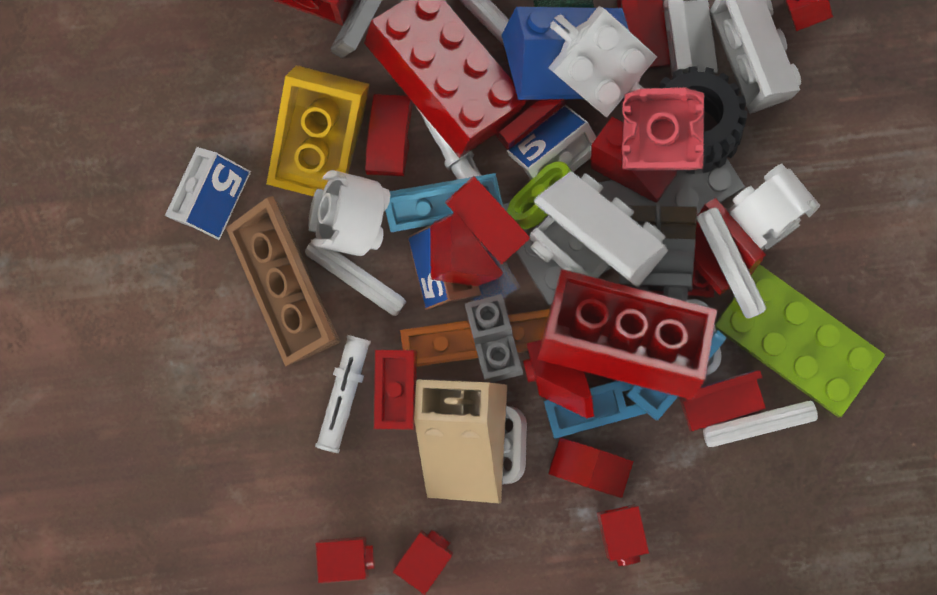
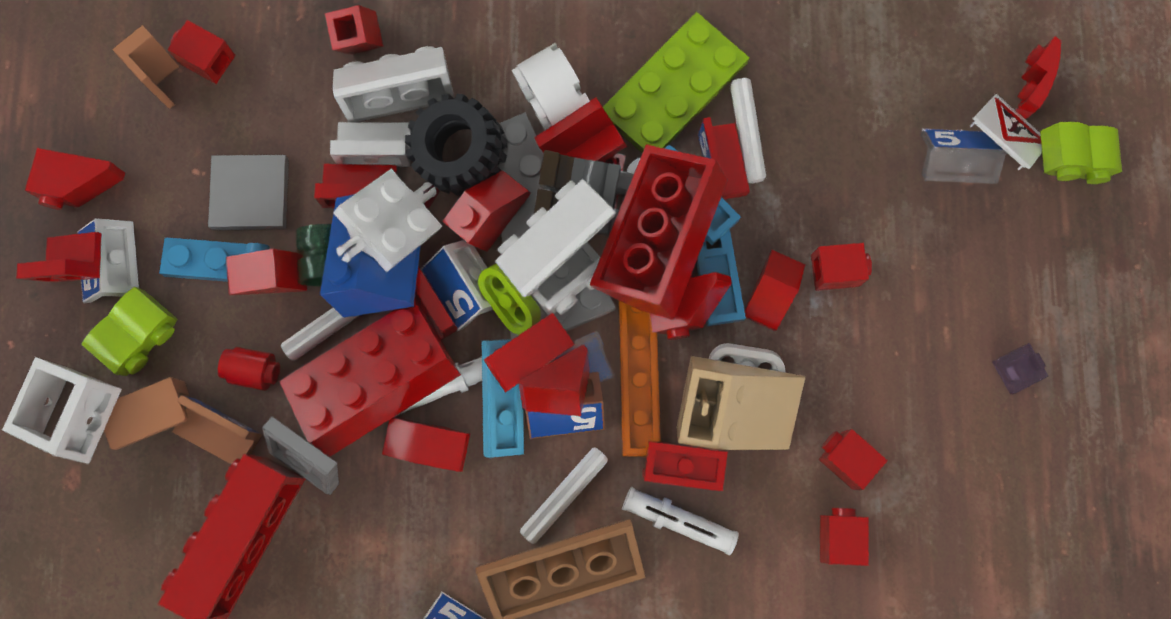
camera: 90 degrees left, 5 degrees down
yellow slope [266,65,370,196] -> none
white brick [308,170,390,256] -> none
light grey slope [465,294,523,383] -> none
coral slope [622,88,704,170] -> none
white axle [697,208,766,319] -> none

